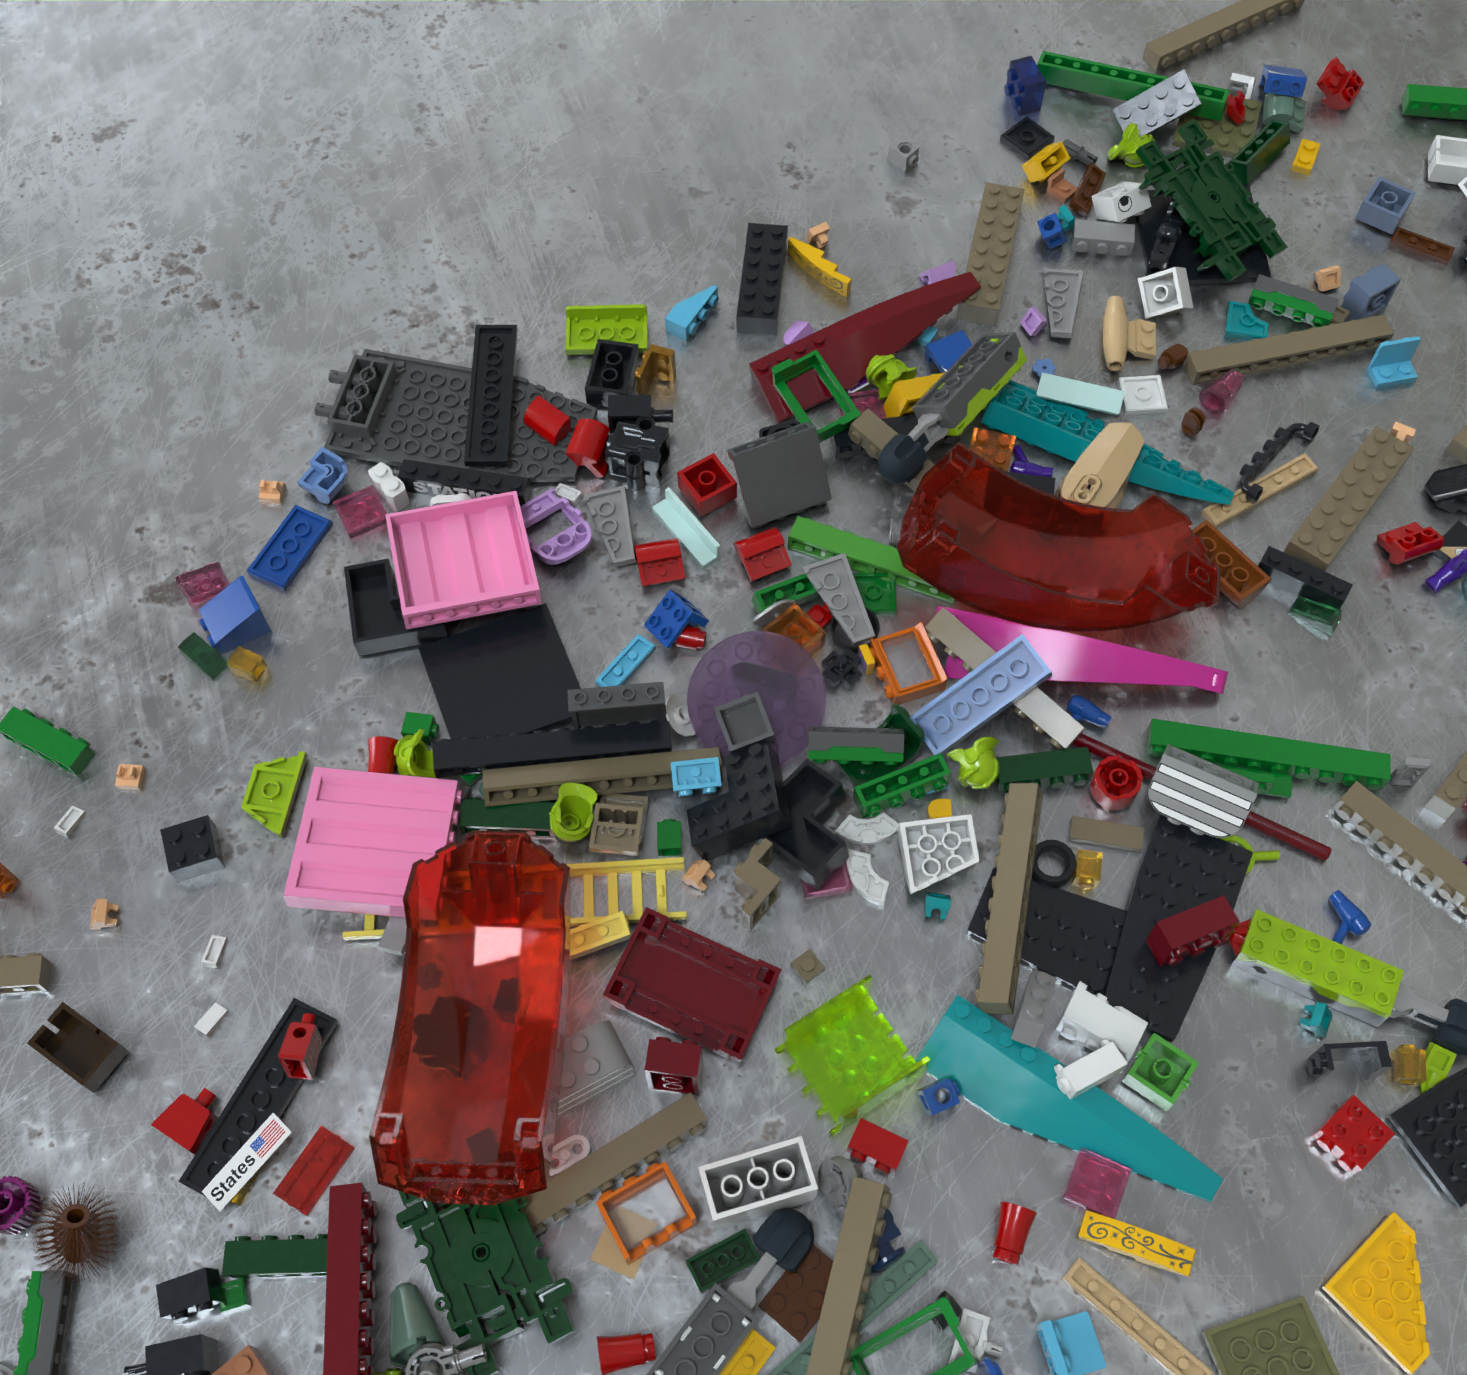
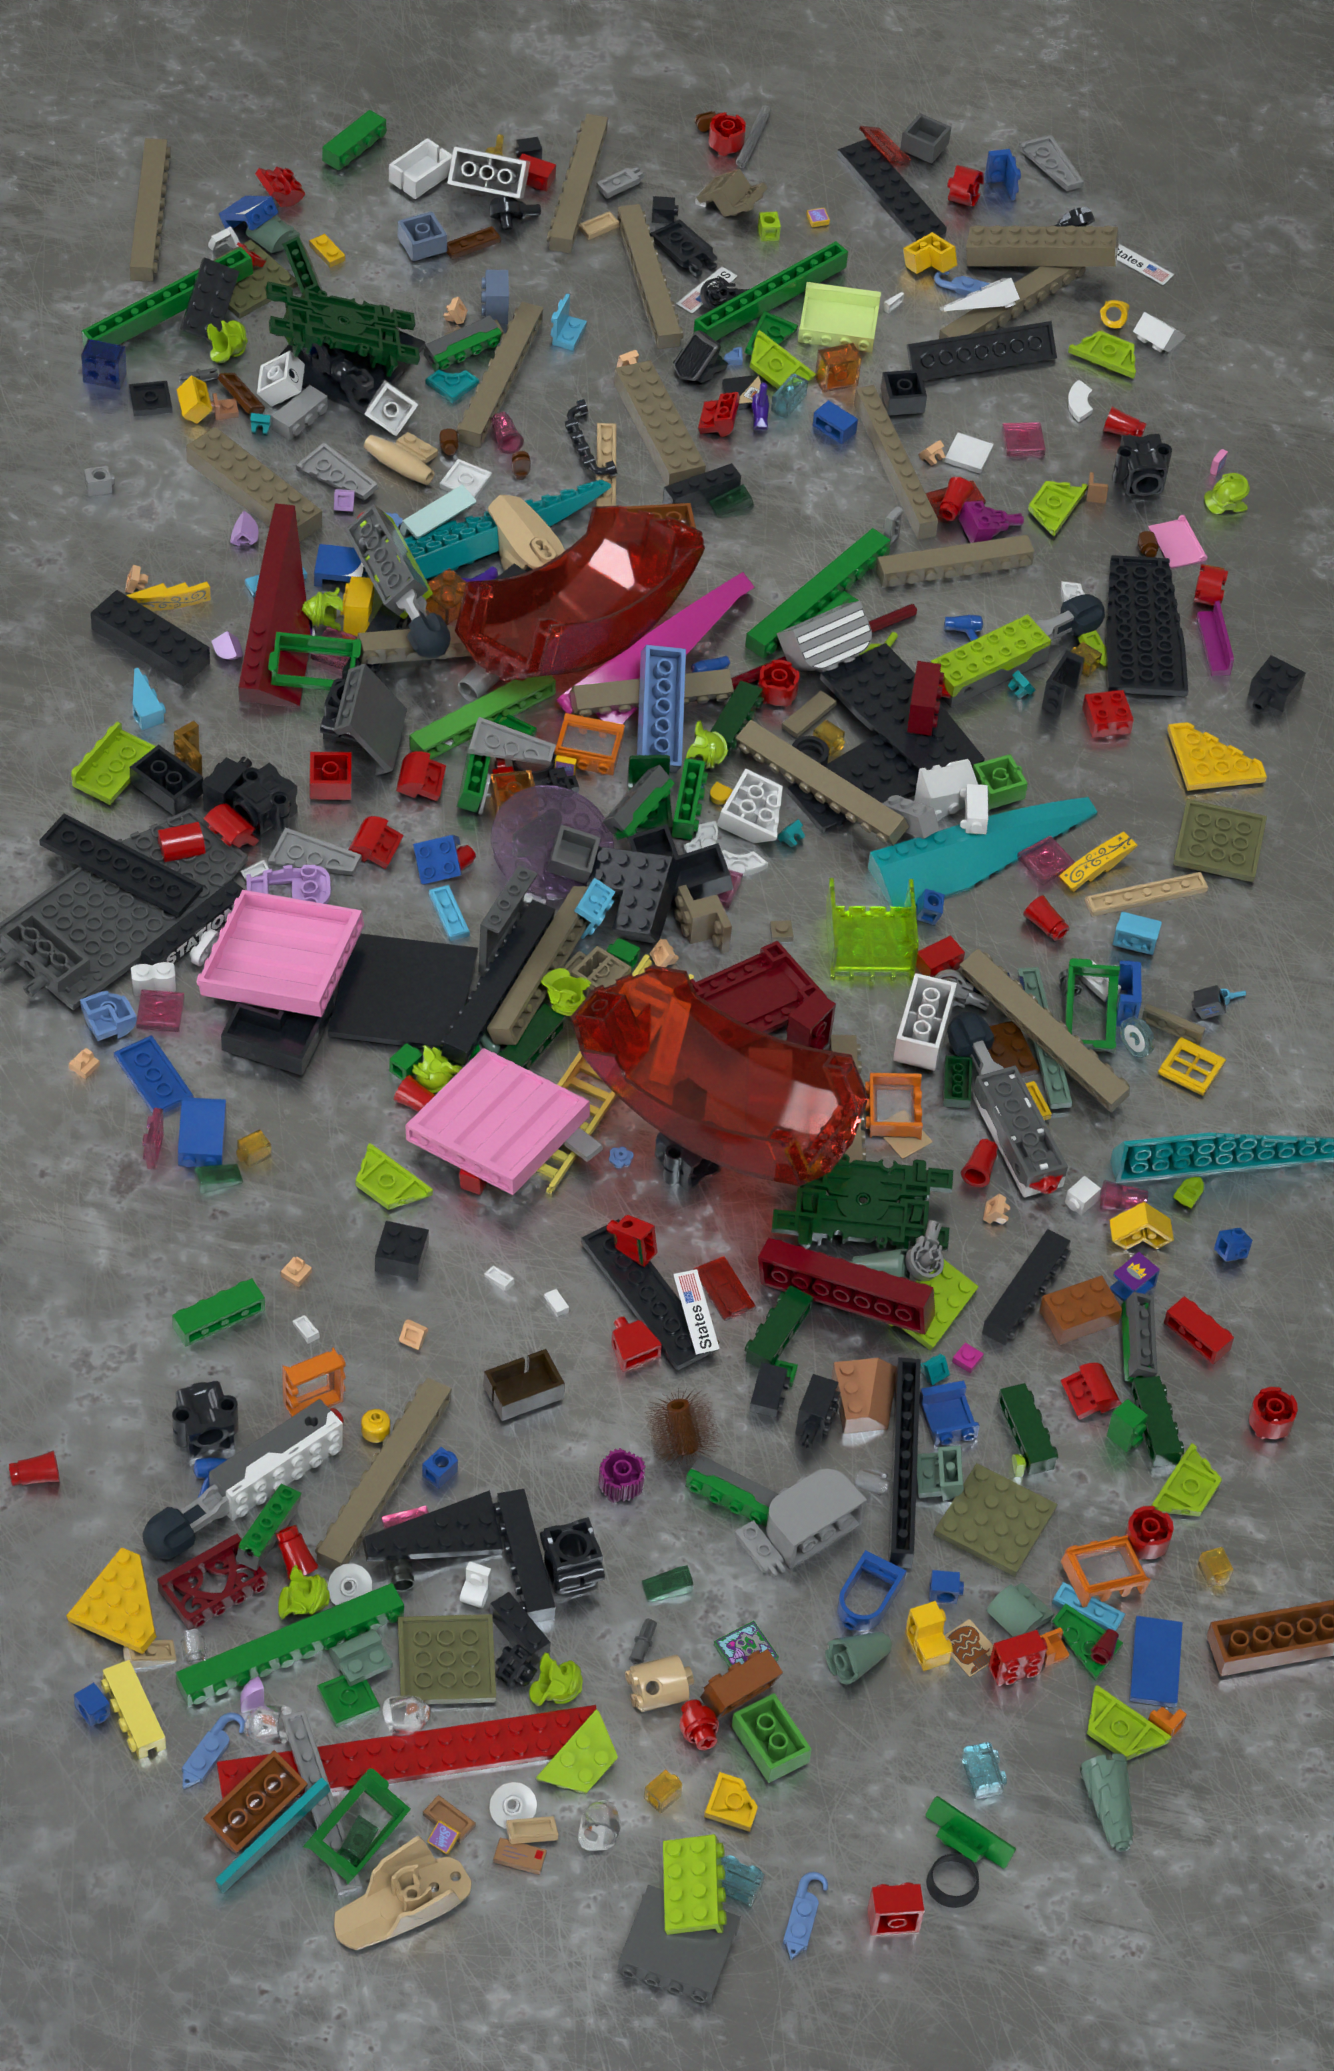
camera: 65 degrees left, 10 degrees down
light aqua panel [652,487,721,570] -> none
blue brick [1037,212,1068,250] -> none

